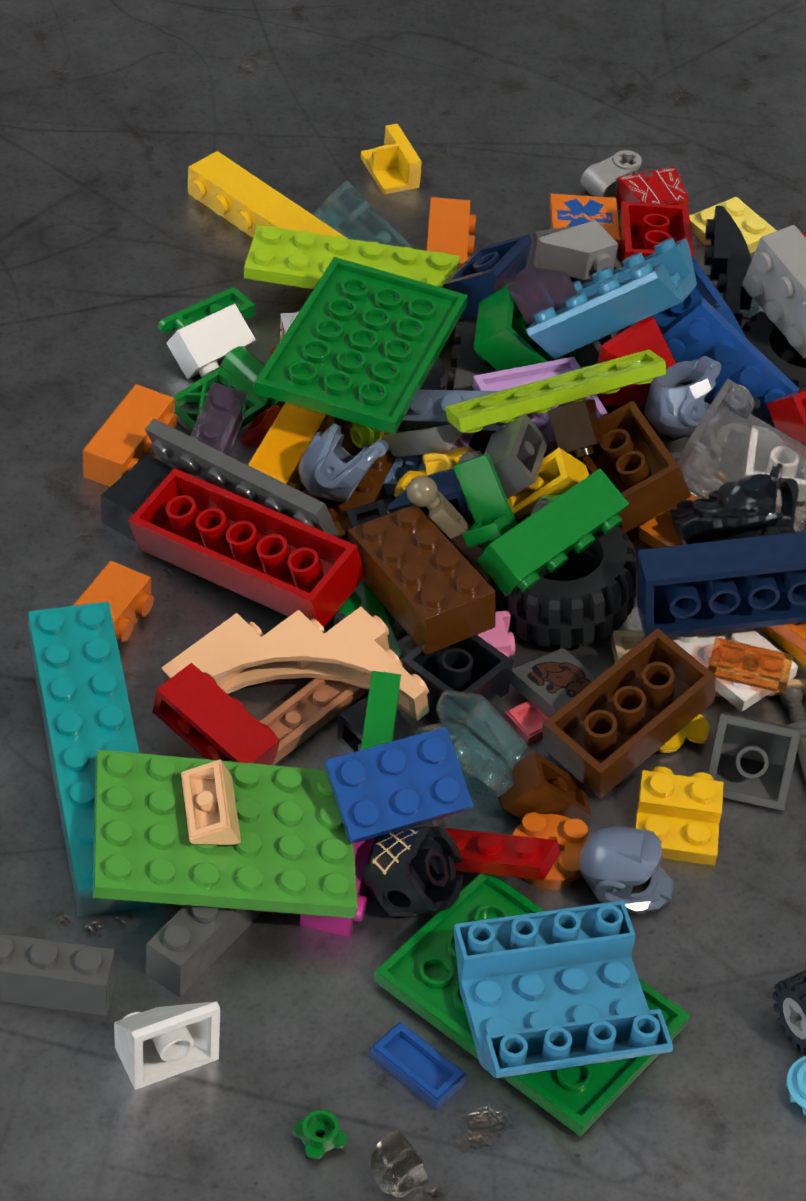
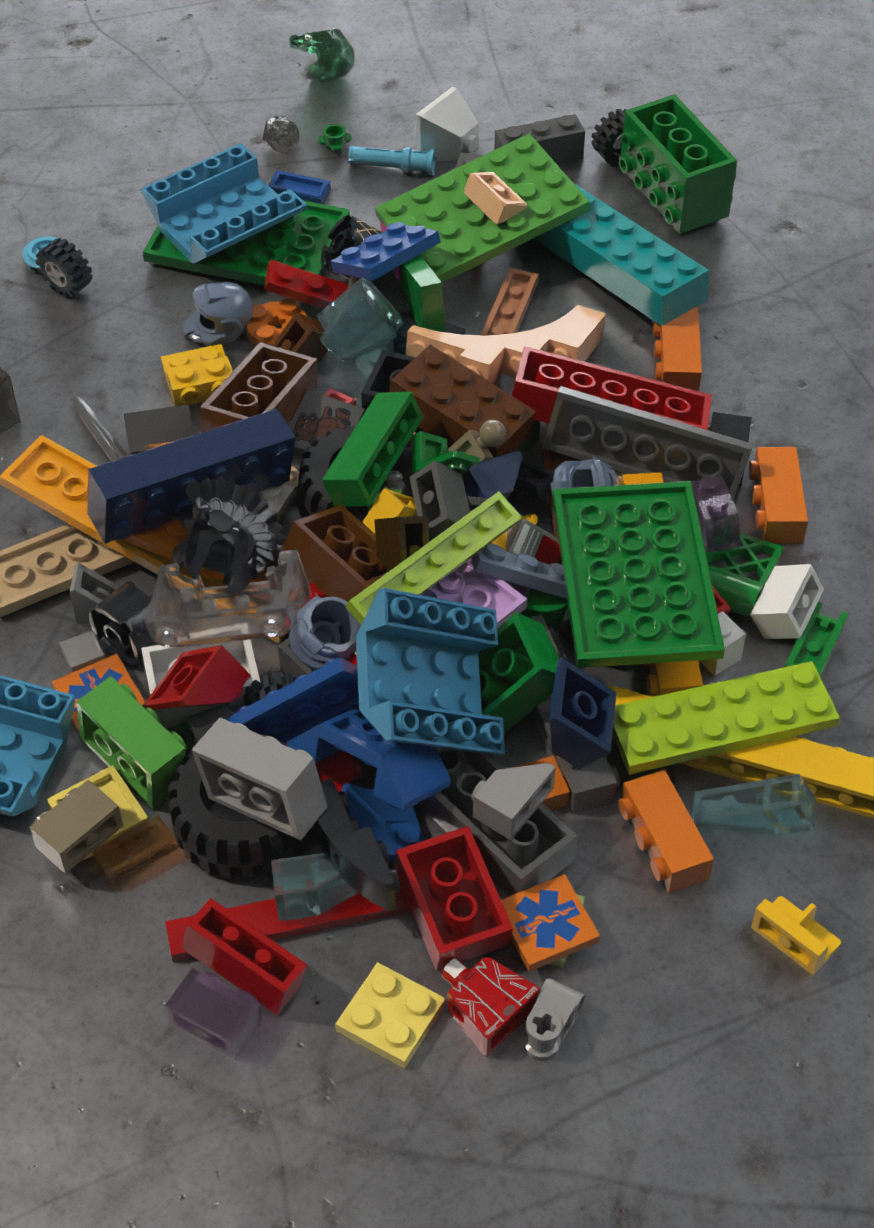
camera: 160 degrees right, 5 degrees up
red brick [152,662,280,765] -> none
clear purple brick [507,266,578,324] -> none
none -> medium azure pin [348,145,437,175]

